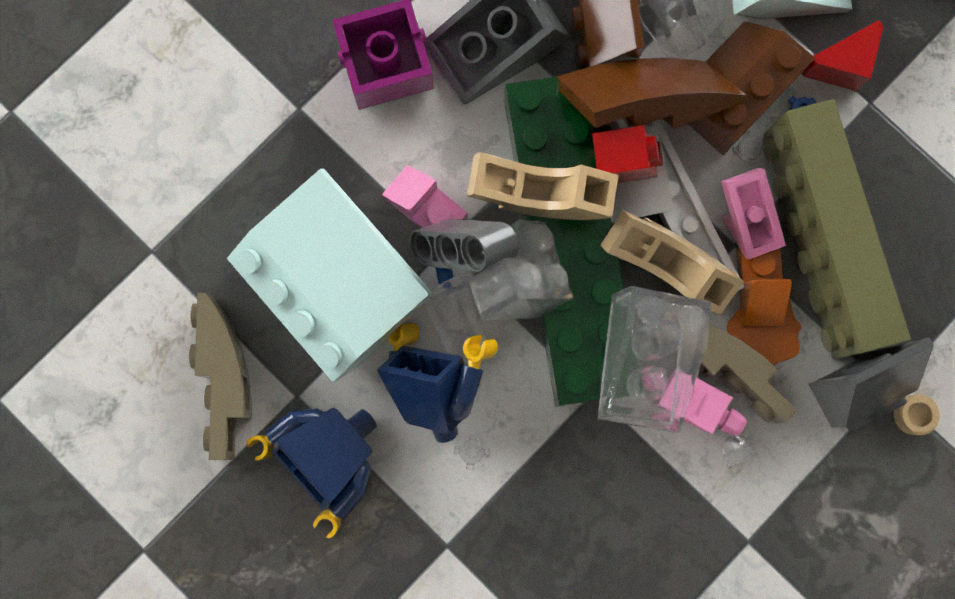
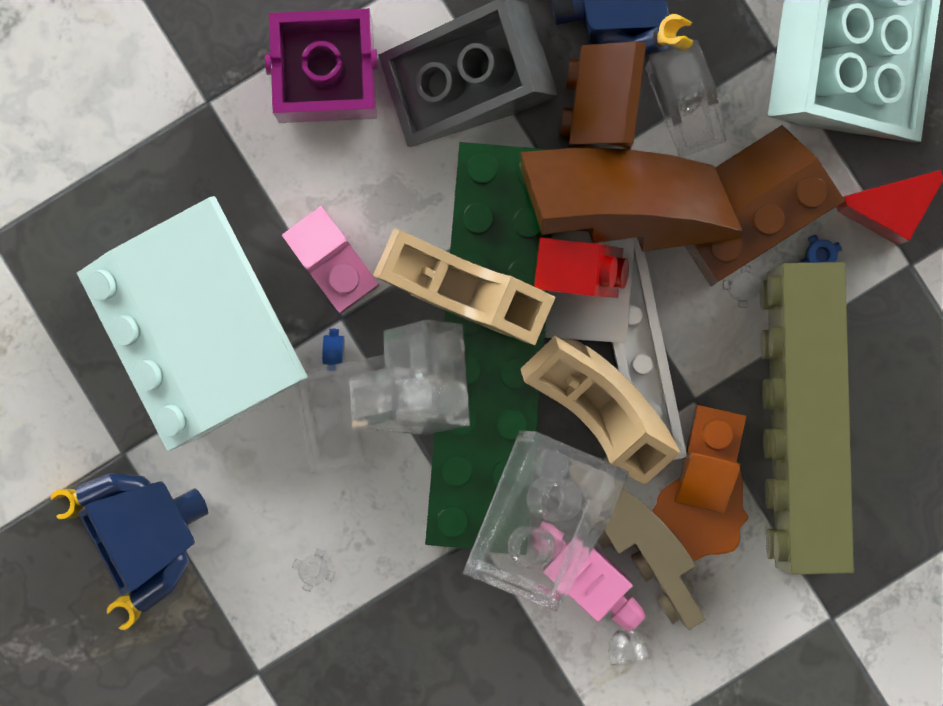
camera: 20 degrees right, 5 degrees up
dark tan slope [189,293,252,460] -> none
dark blue torso [377,323,498,443] -> none
dark grey beam [409,219,519,272] -> none
bright pink slope [721,168,786,260] -> none
dark grey slope [808,338,934,431] -> none
tan tile [894,394,940,435] -> none

